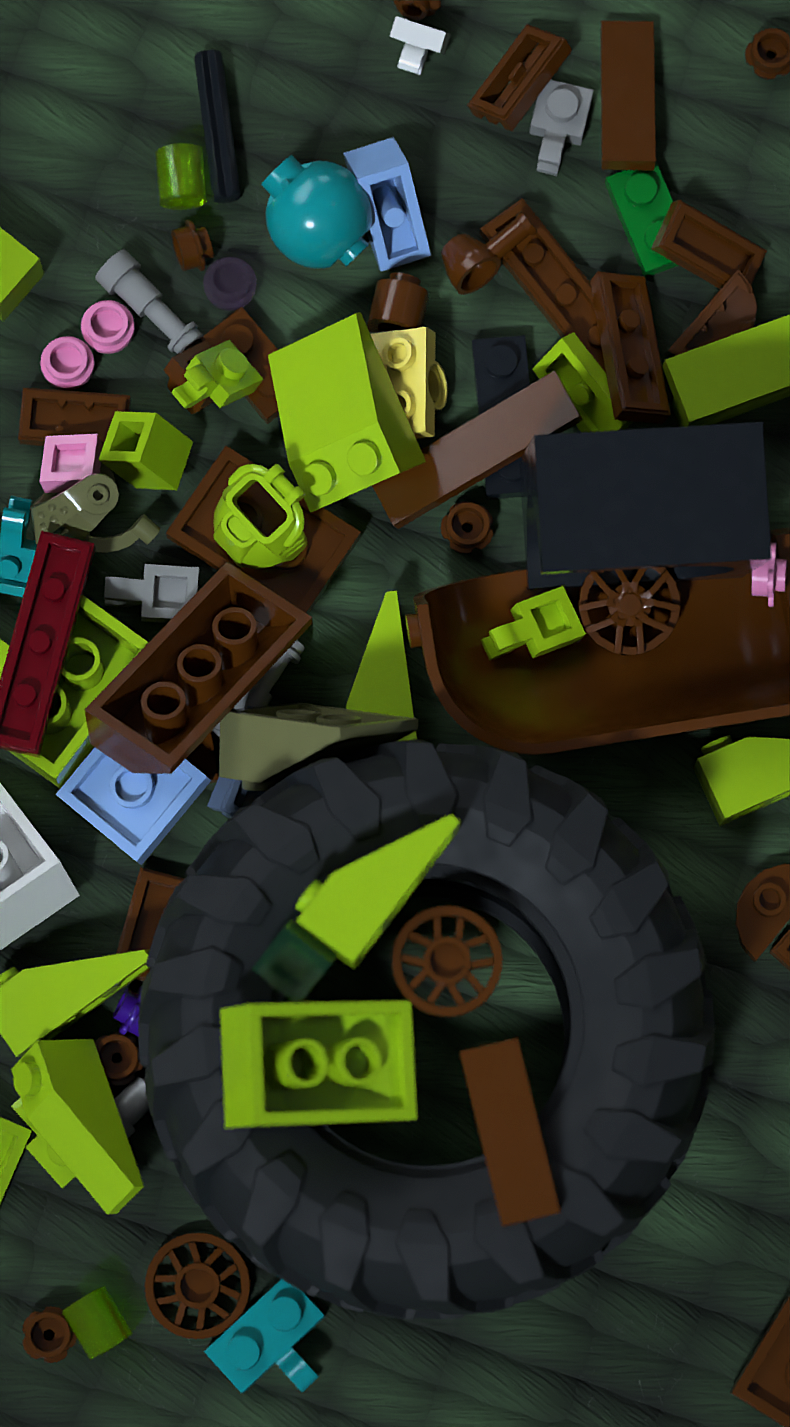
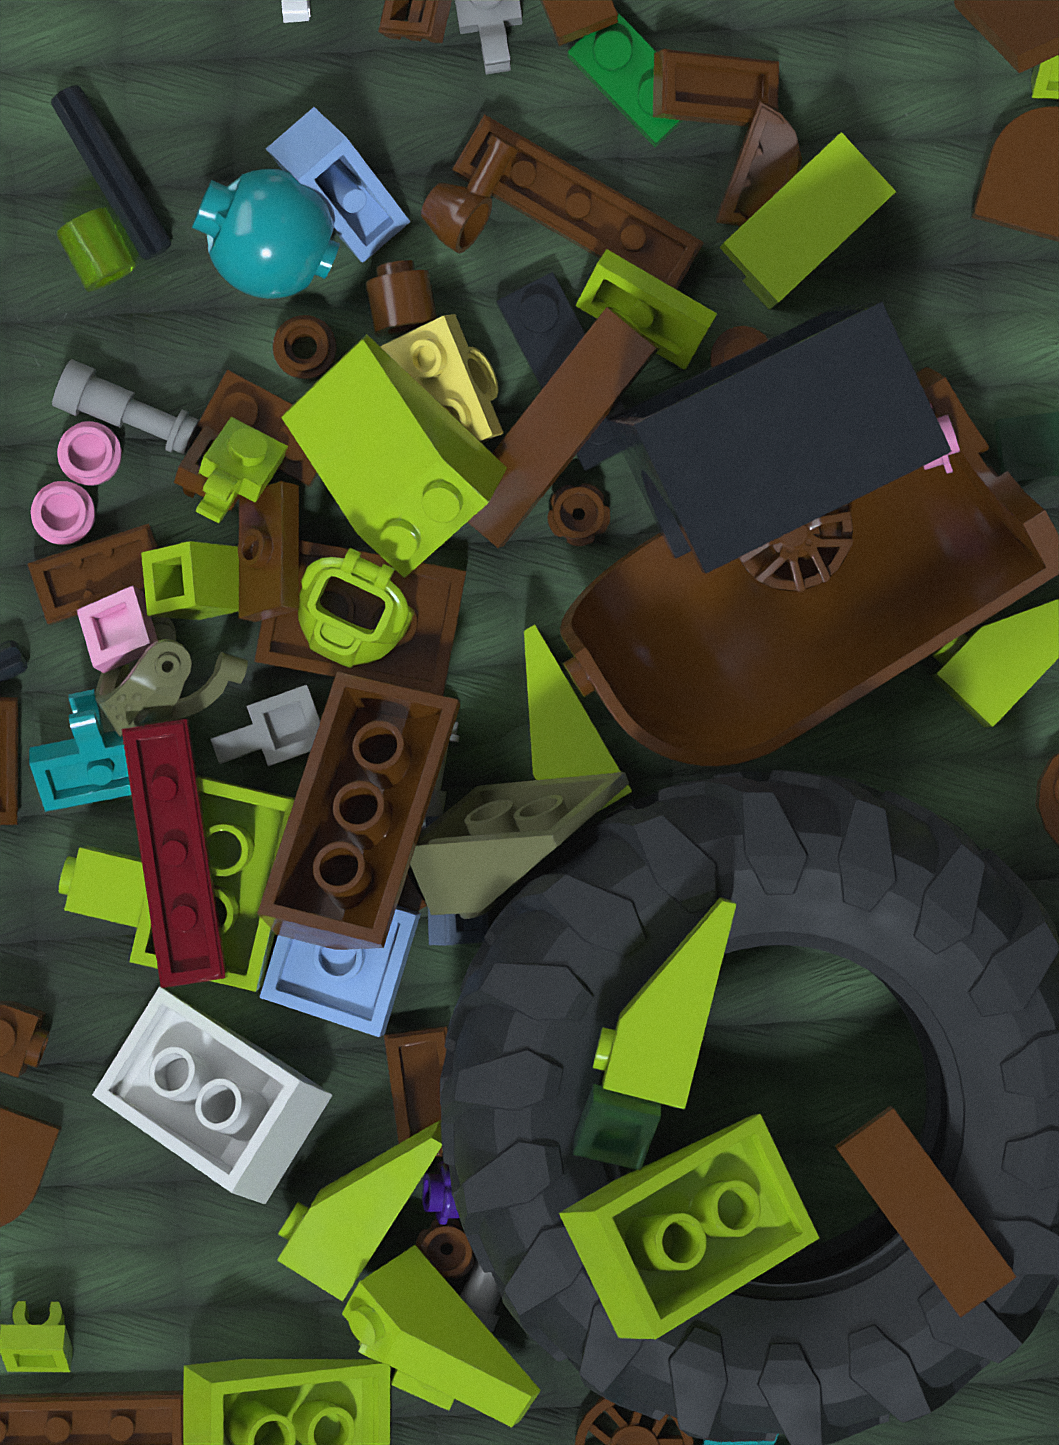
camera: 20 degrees left, 10 degrees up
reddish brown plate [171,220,213,272] -> none
clear purple plate [203,257,257,310] -> none
reddish brown wheel [392,906,502,1017] -> none
lime plate [481,586,586,660] -> none
reddish brown tile [590,271,671,424] -> none
none -> reddish brown plate [238,481,299,622]
none -> reddish brown plate [273,315,337,380]

